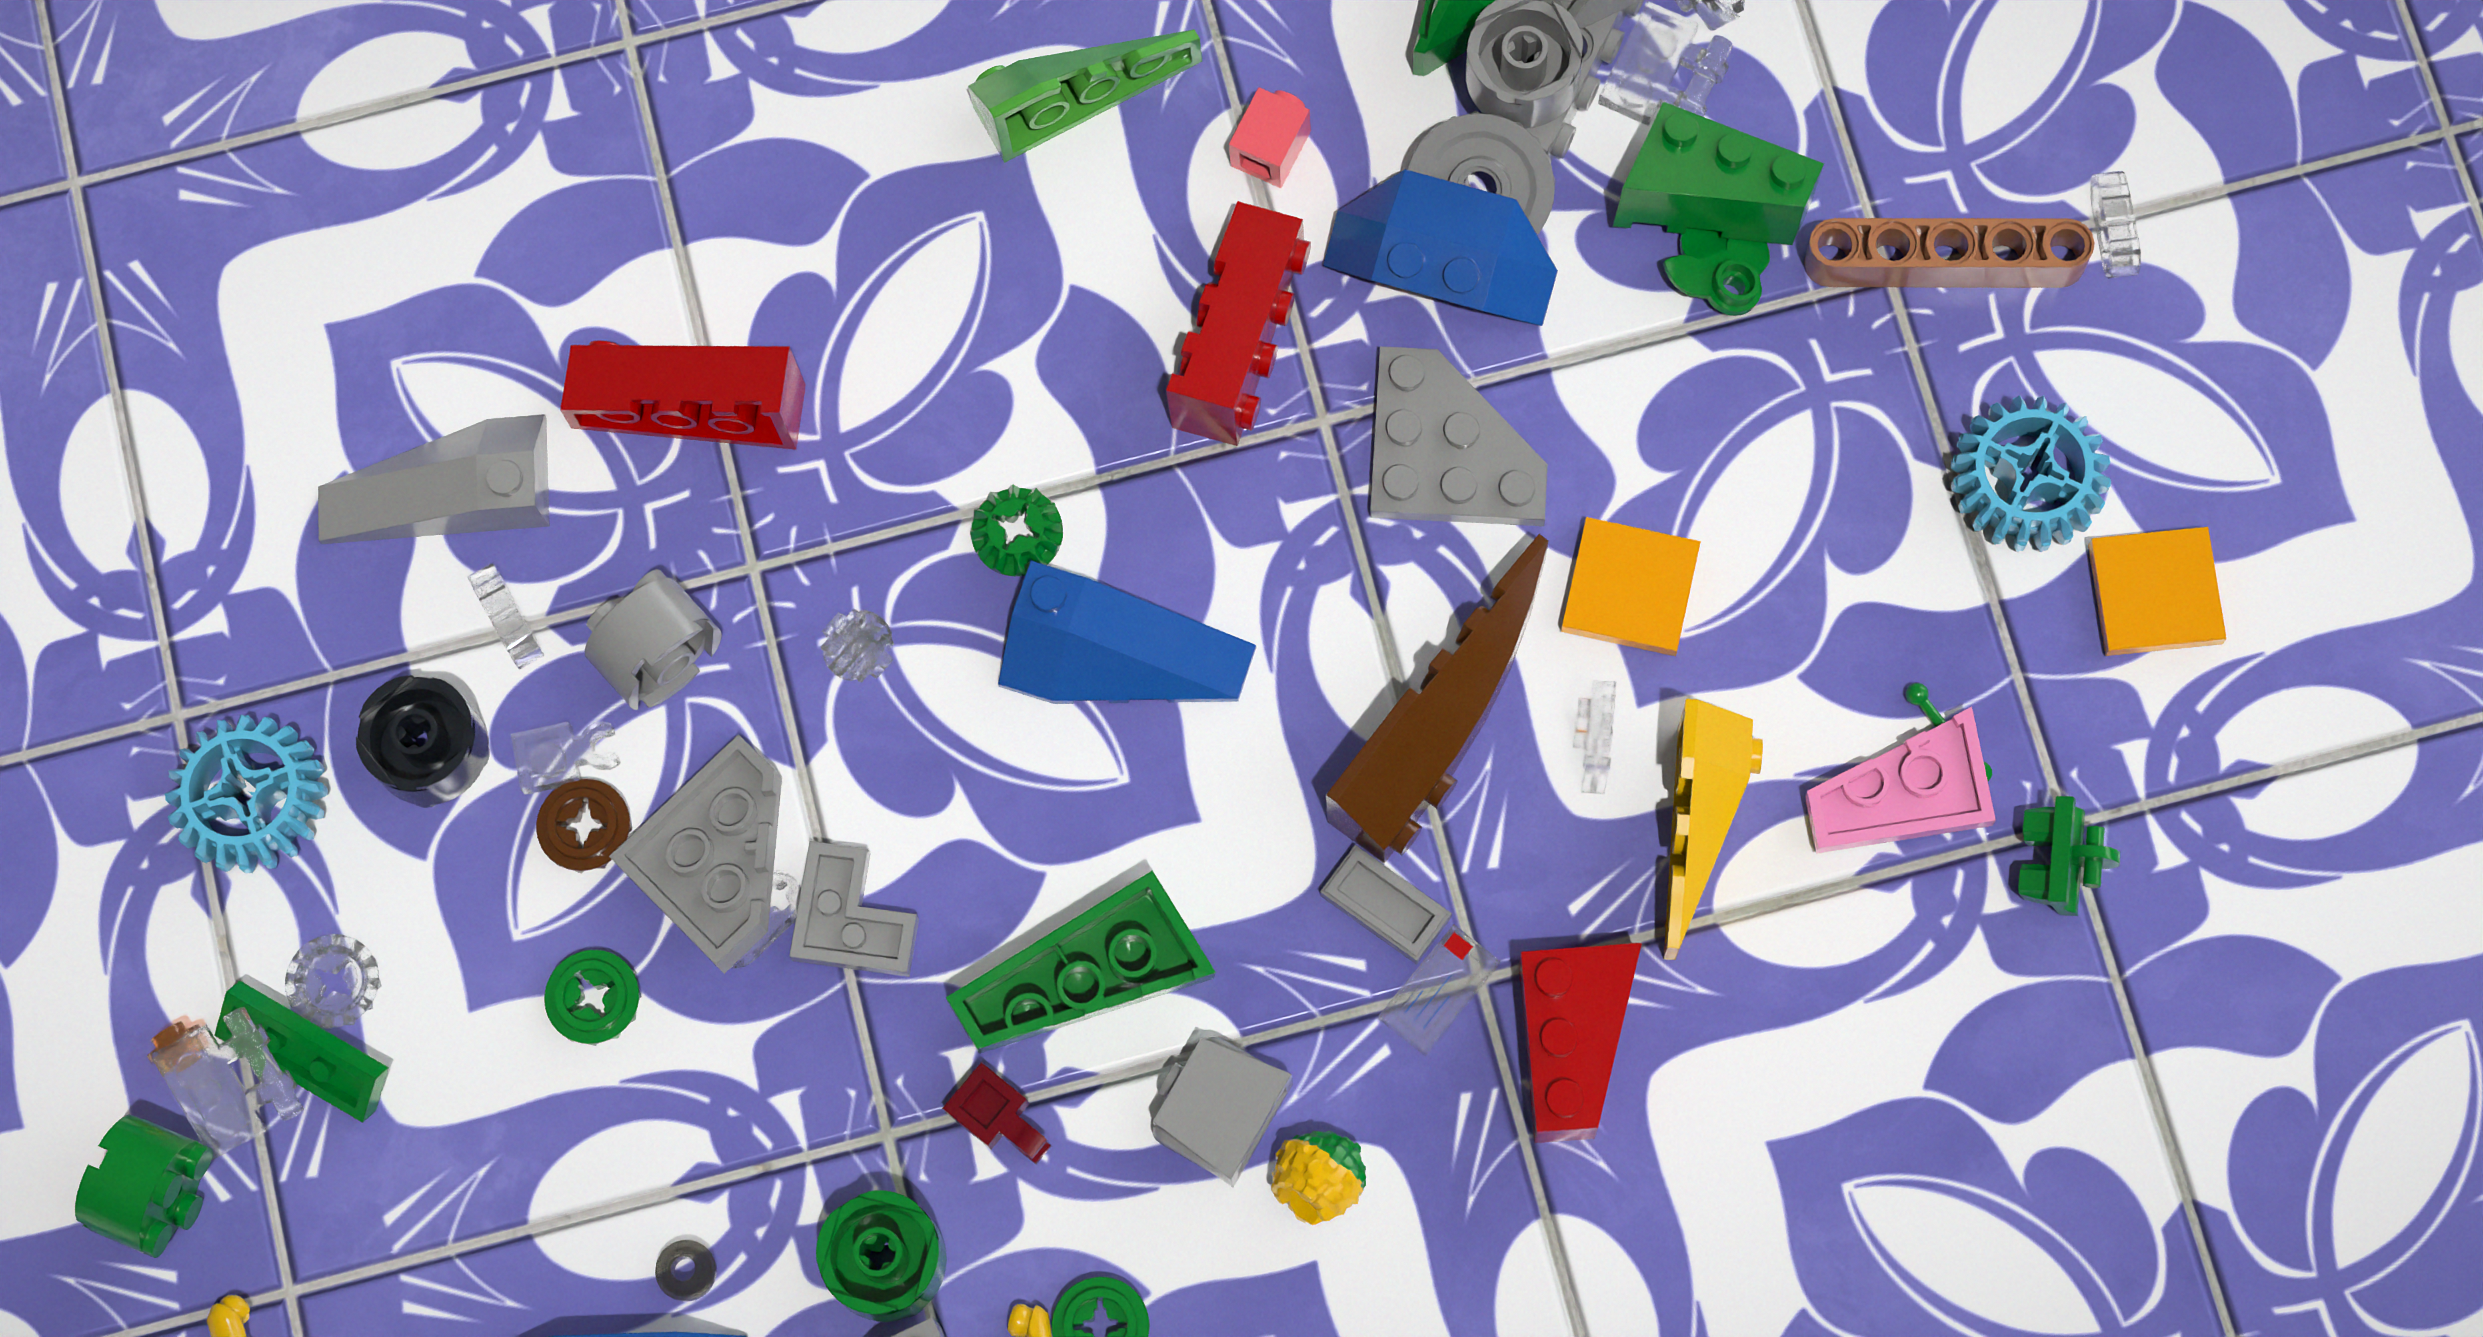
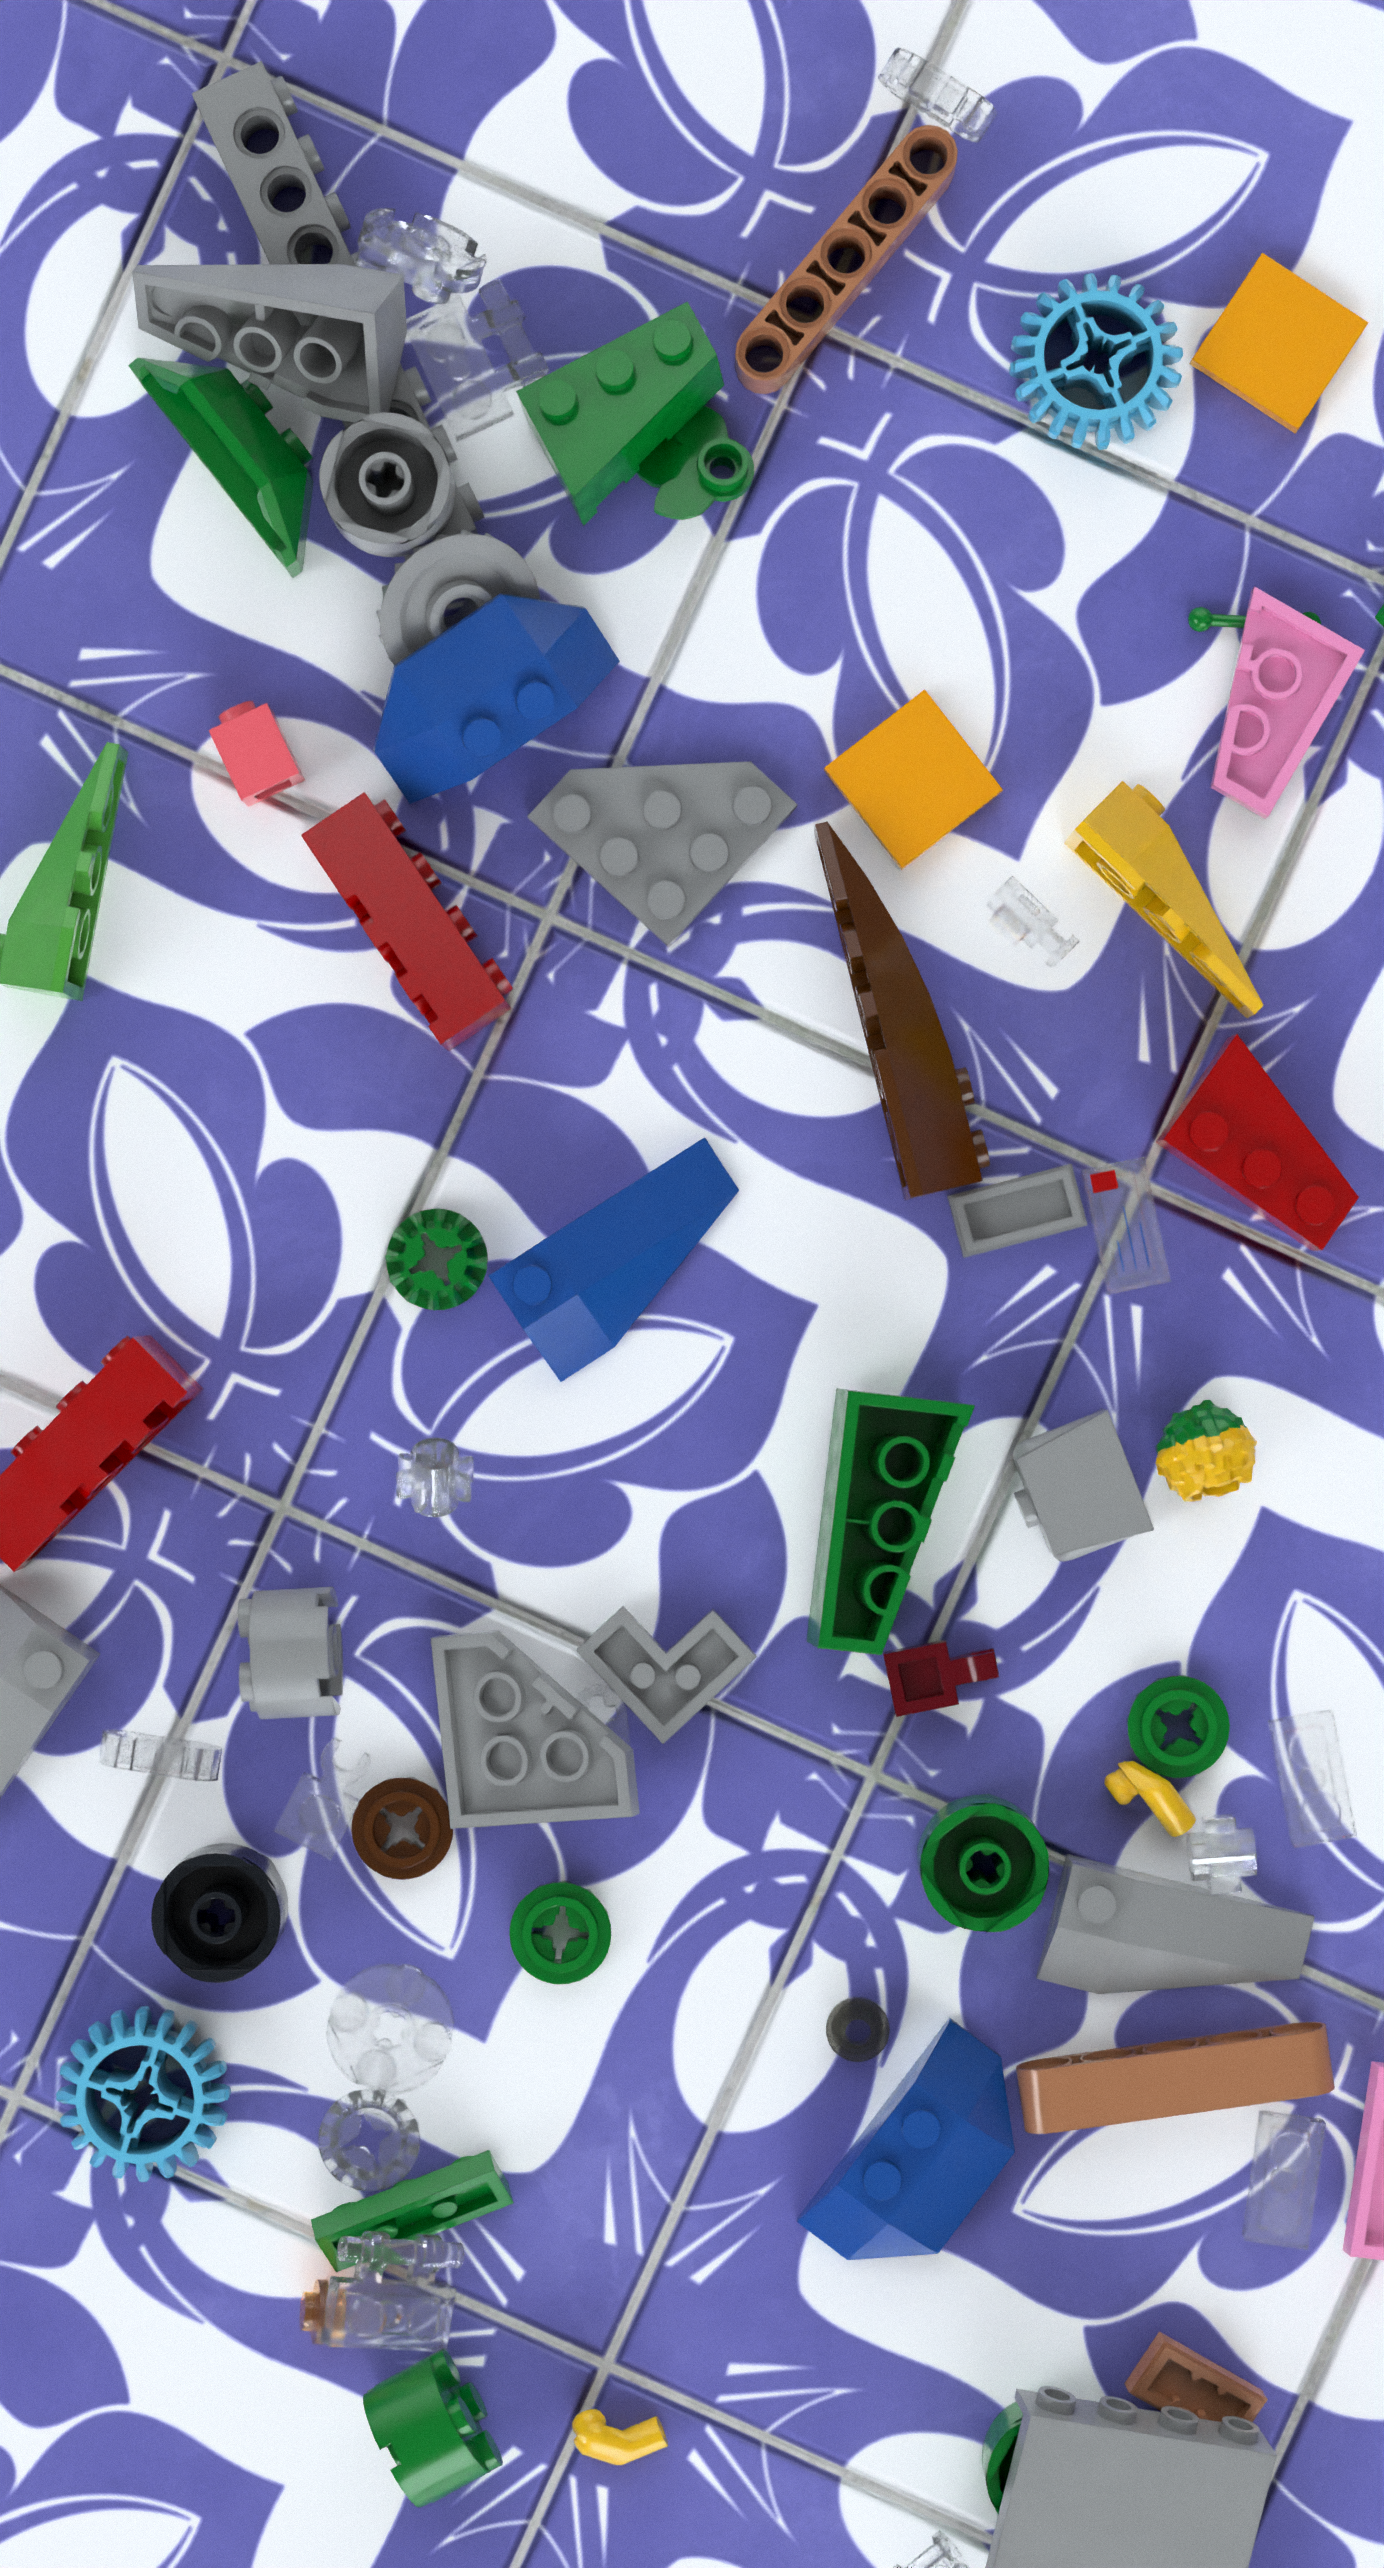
camera: 55 degrees left, 15 degrees up
none -> clear plate [326,1963,455,2095]

